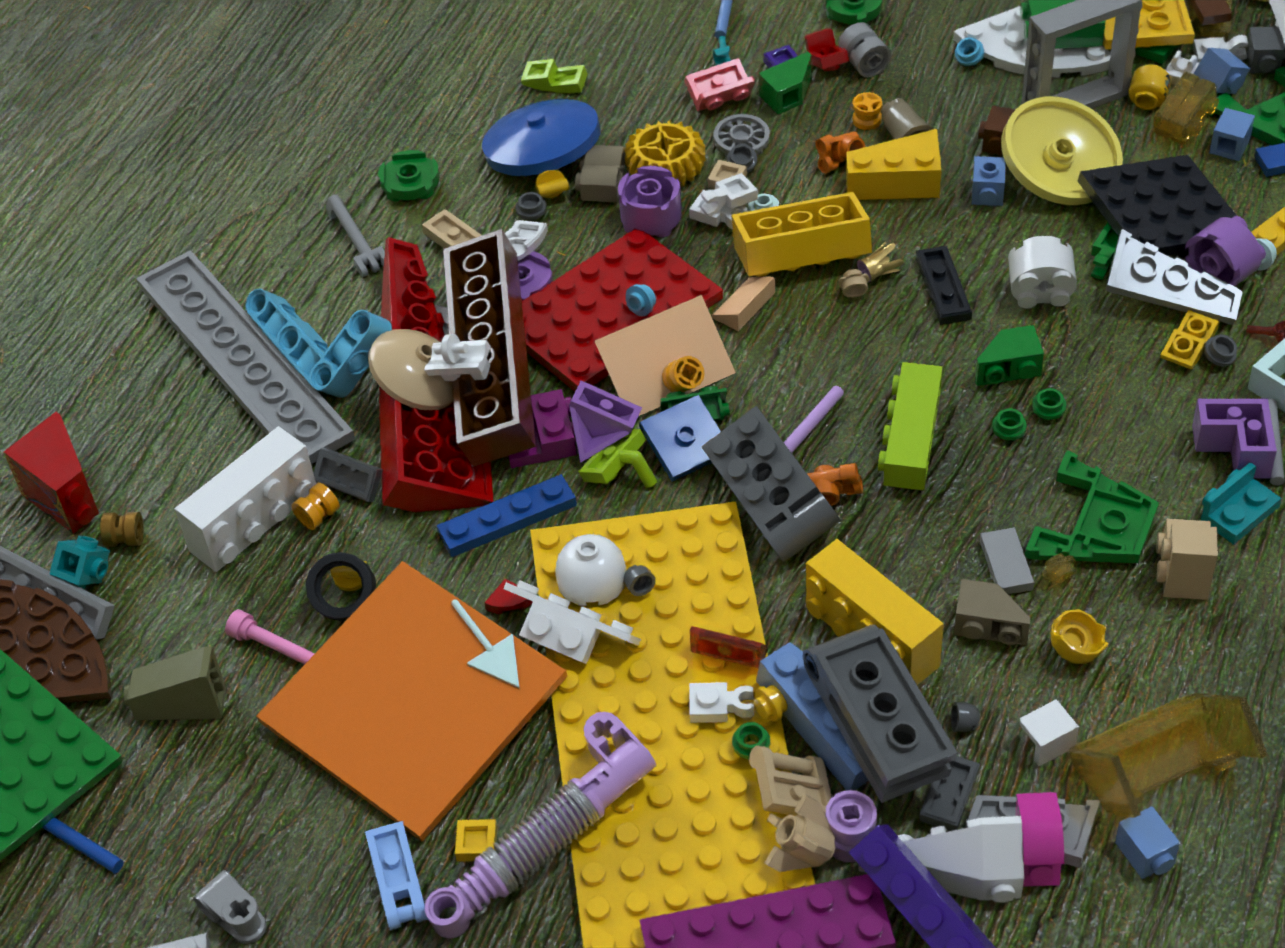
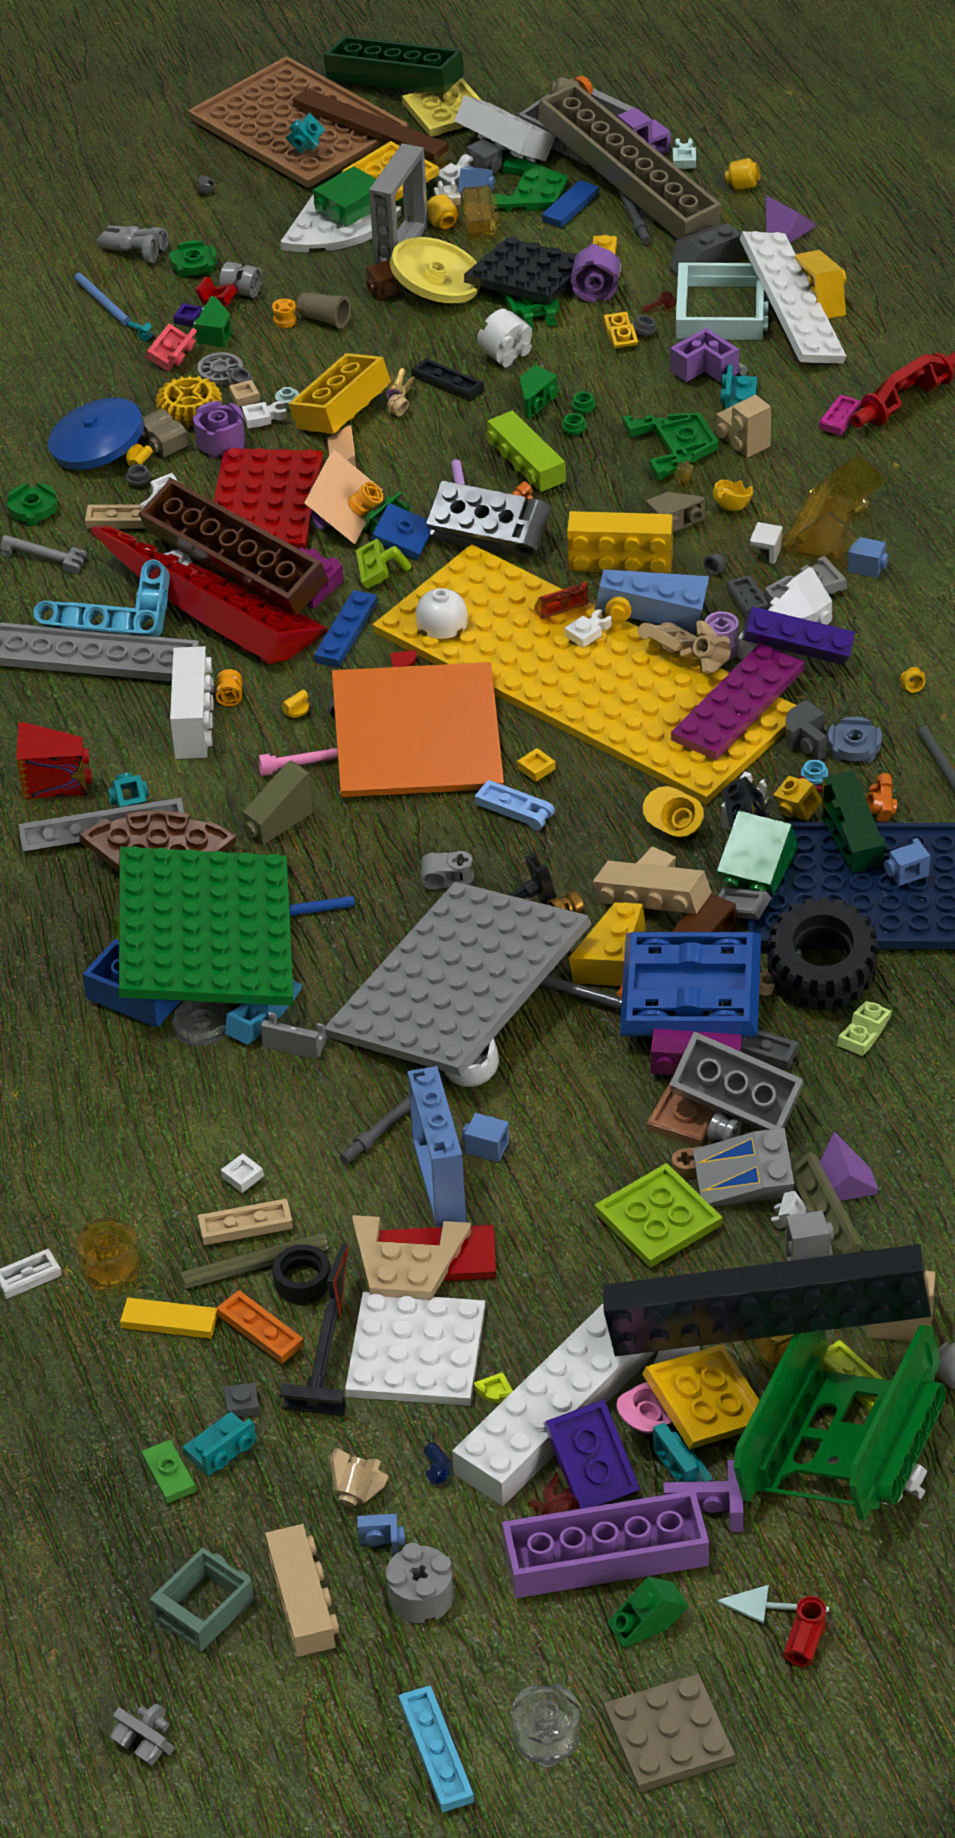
camera: 45 degrees left, 5 degrees down
pearl gold wheel [100,512,144,547] -> none
black tyre [306,552,377,621] -> none
dark grey plate [313,448,383,502] -> none
tan dish [368,329,454,410] -> none
white hips [424,334,491,381] -> none
lavender piece [425,712,656,938] -> none
light aqua piece [451,599,520,689] -> none
white bracket [503,580,641,664] -> none
lime slope [521,59,588,93] -> none
medium lavender slope [569,381,642,463] -> none
dark grey hinge [624,565,656,596] -> none
medium azure plate [625,284,656,316] -> none
white plate [701,173,758,217] -> none
green plate [732,722,770,759] -> none
dark grey hinge [803,624,958,803] -> none
orange plate [815,131,865,174] -> none
yellow wedge [846,129,941,200] -> none
medium azure plate [955,37,984,66] -> none
medium blue brick [972,156,1005,206] -> none
light grey tile [980,527,1034,594] -> none
dark pink brick [1015,792,1064,886] -> none
wing [1105,229,1243,325] -> none
medium blue brick [1210,108,1255,161] -> none

